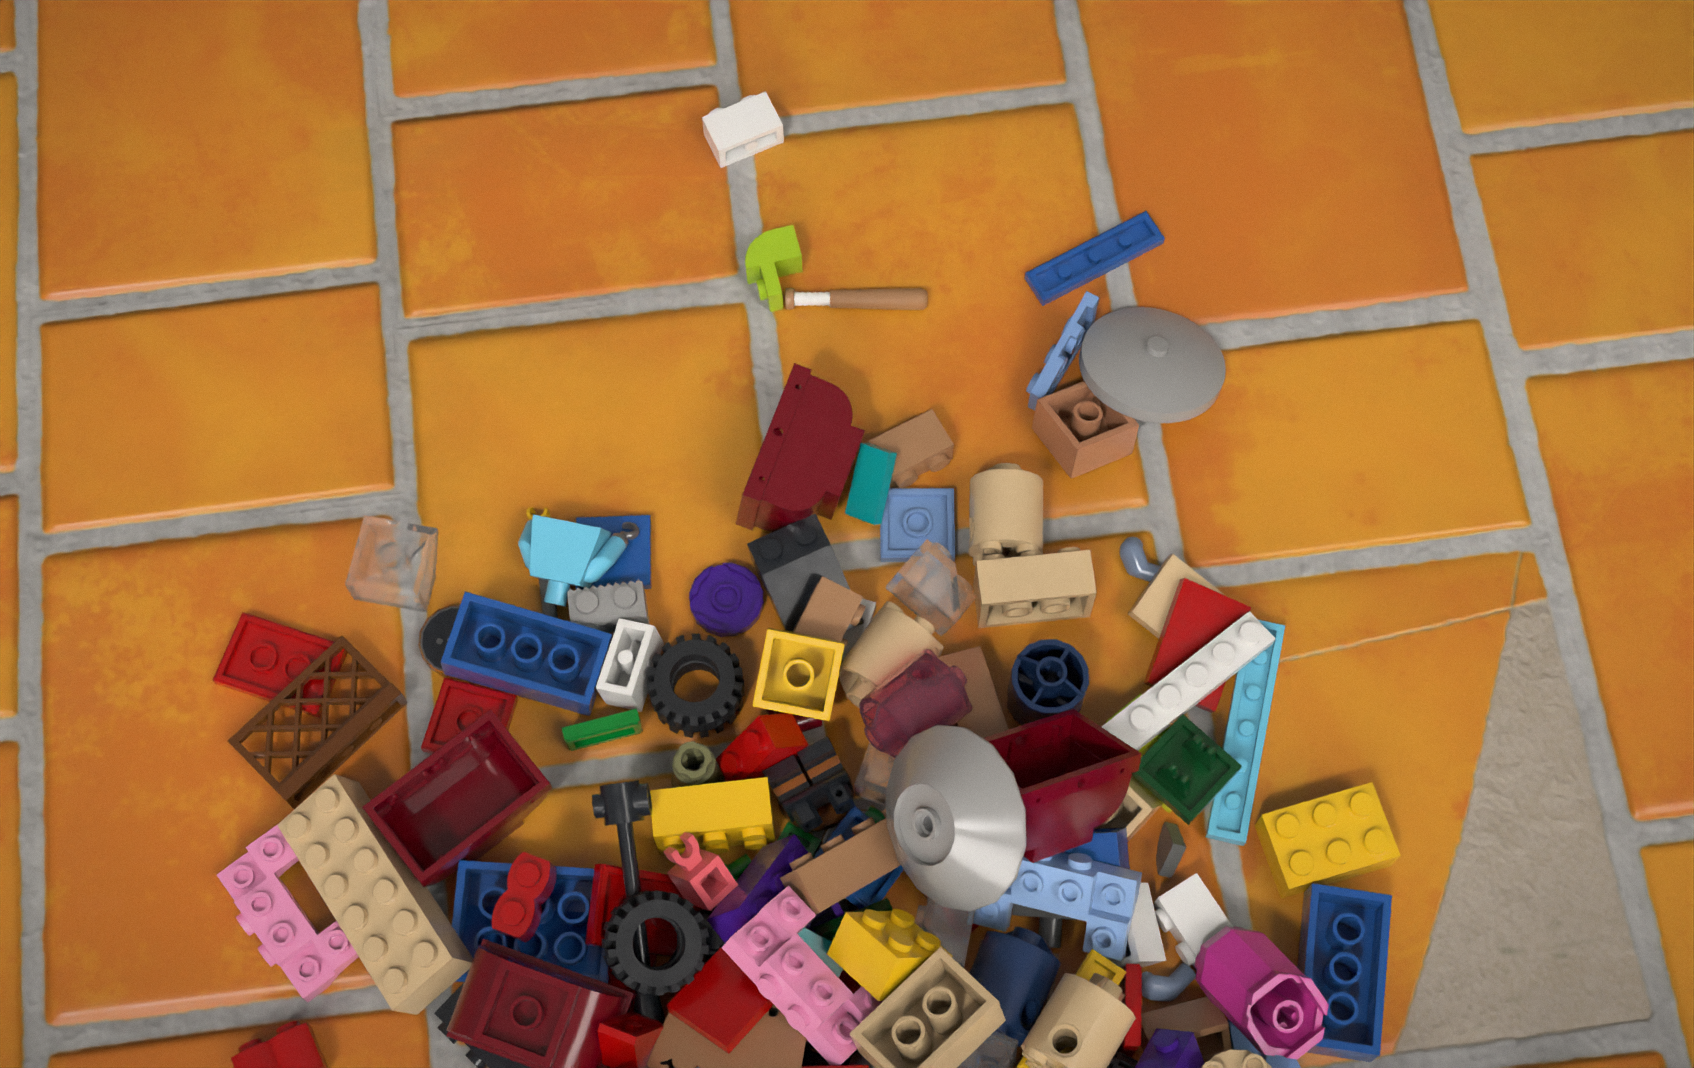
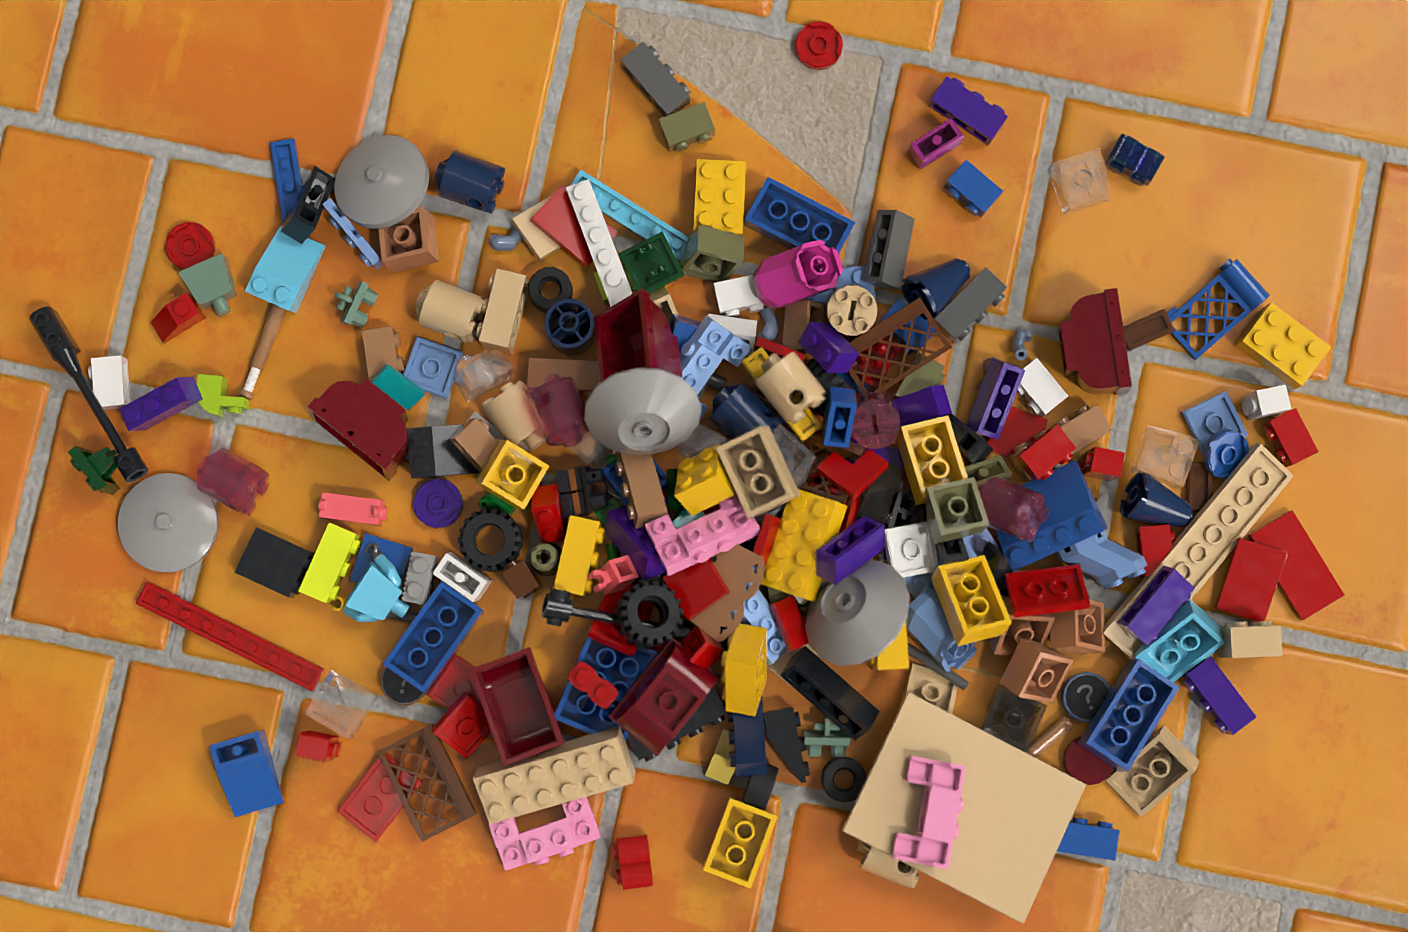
camera: 75 degrees left, 15 degrees up
green tile [562,709,643,751] -> none
dark grey tile [1156,822,1187,878] -> none
none -> black bar [29,307,148,483]
none -> dark green plate [68,446,120,495]
none -> light grey dish [118,473,219,573]
none -> dark purple brick [119,377,203,431]
none -> red tile [135,581,325,692]
none -> red slope [151,292,206,343]
none -> red tile [165,222,215,270]
none -> sand green torso [179,253,236,317]
none -> clear pink cylinder [197,447,269,516]
none -> blue slope [209,730,284,817]
none -> black brick [234,527,315,598]
none -> medium azure slope [245,226,326,313]
none -> black slope [281,166,335,244]
none -> red brick [296,730,341,763]
none -> neon yellow brick [299,523,361,604]
none -> coral brick [319,492,388,526]
none -> sand green hips [334,281,378,327]
none -> red tile [431,692,491,759]
none -> dark blue cylinder [435,151,506,214]
none -> green arm [479,494,516,516]
none -> reddish brown brick [502,559,543,601]
none -> black tyre [528,267,573,313]
none -> dark grey brick [621,42,691,117]
none -> olive brick [659,102,715,152]
none -> olive slope [680,225,744,283]
none -> red tile [795,21,843,70]

